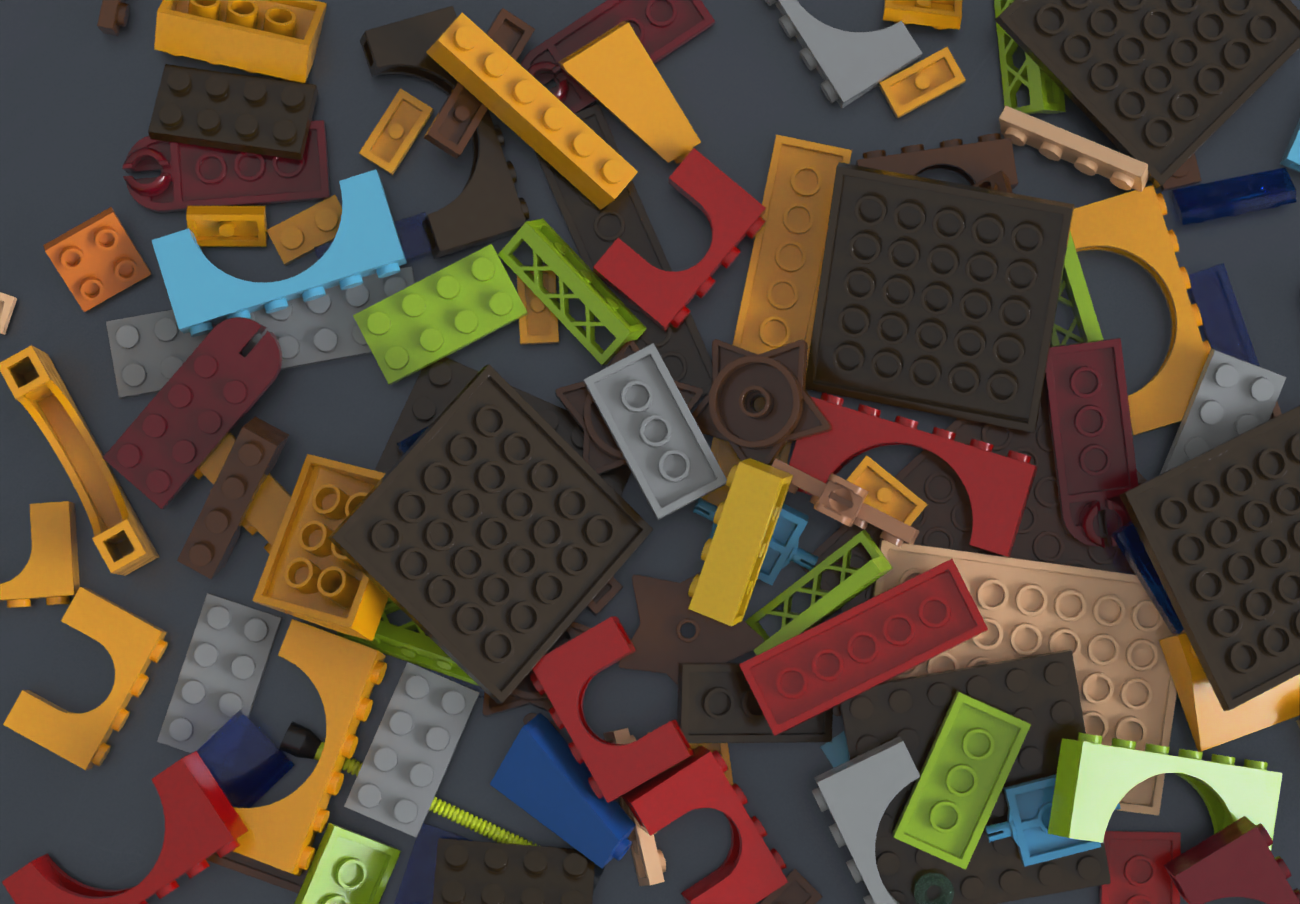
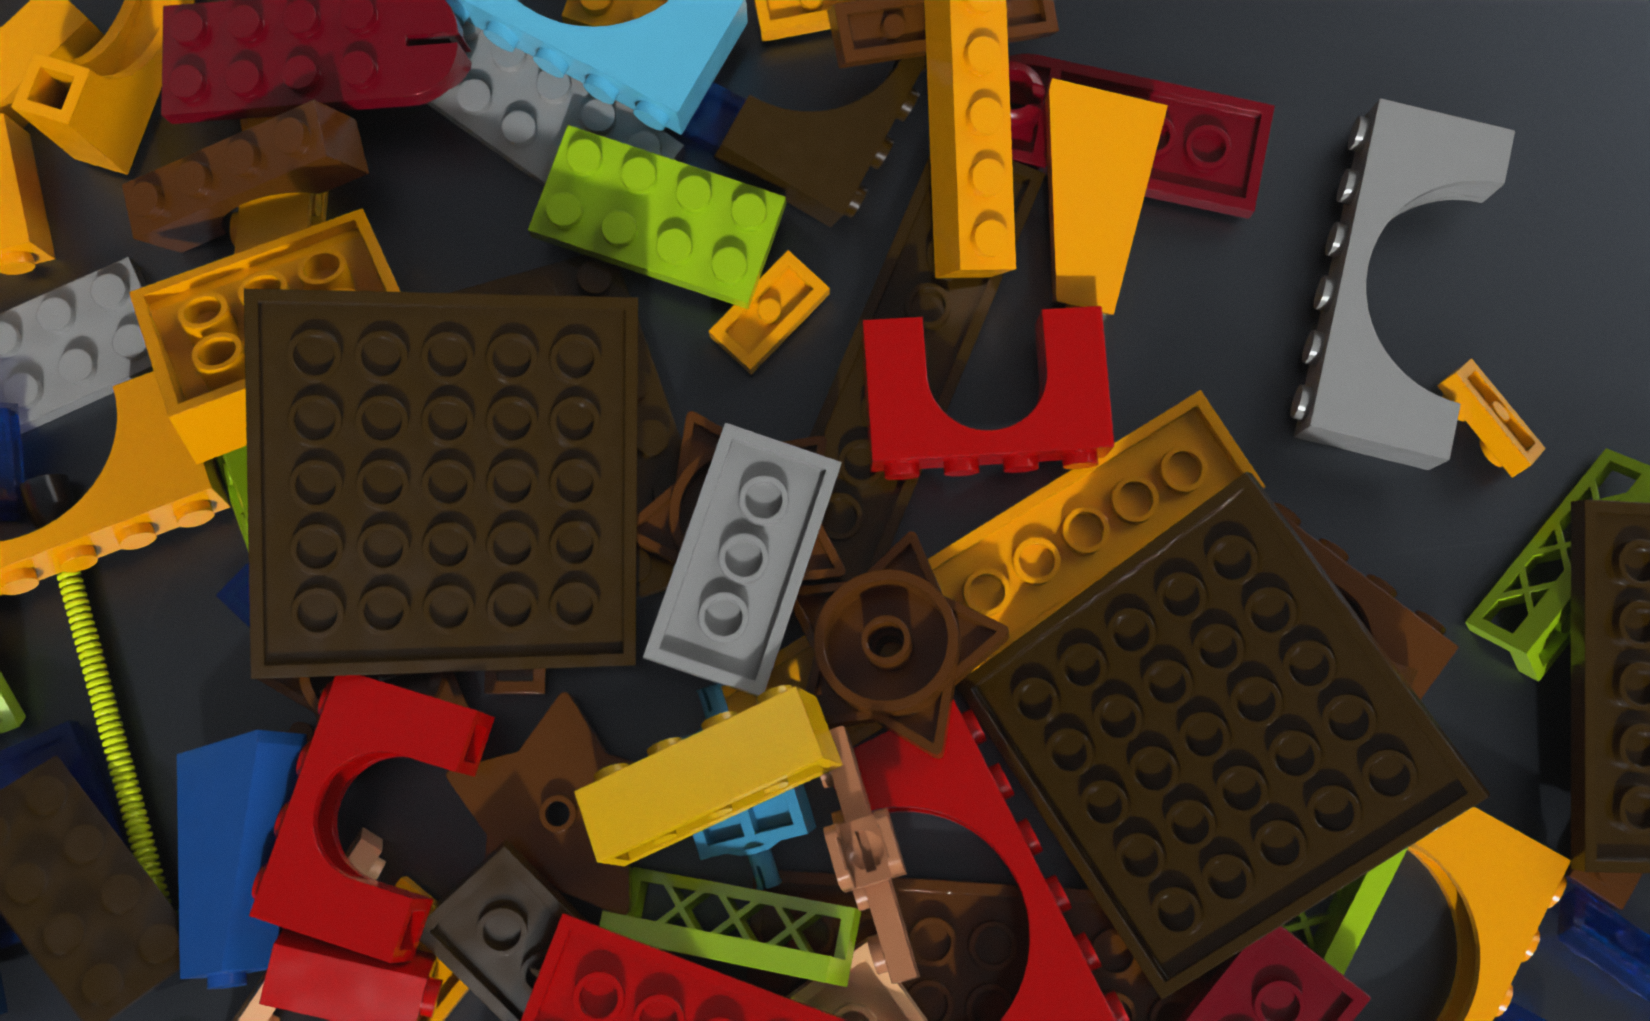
camera: 45 degrees right, 5 degrees down
light grey plate [344,662,480,838] -> none
lime fence [498,218,647,365] -> none
light orange plate [847,455,928,526] -> none
light orange plate [878,46,966,119] -> none
light nougat plate [999,106,1148,192] -> none

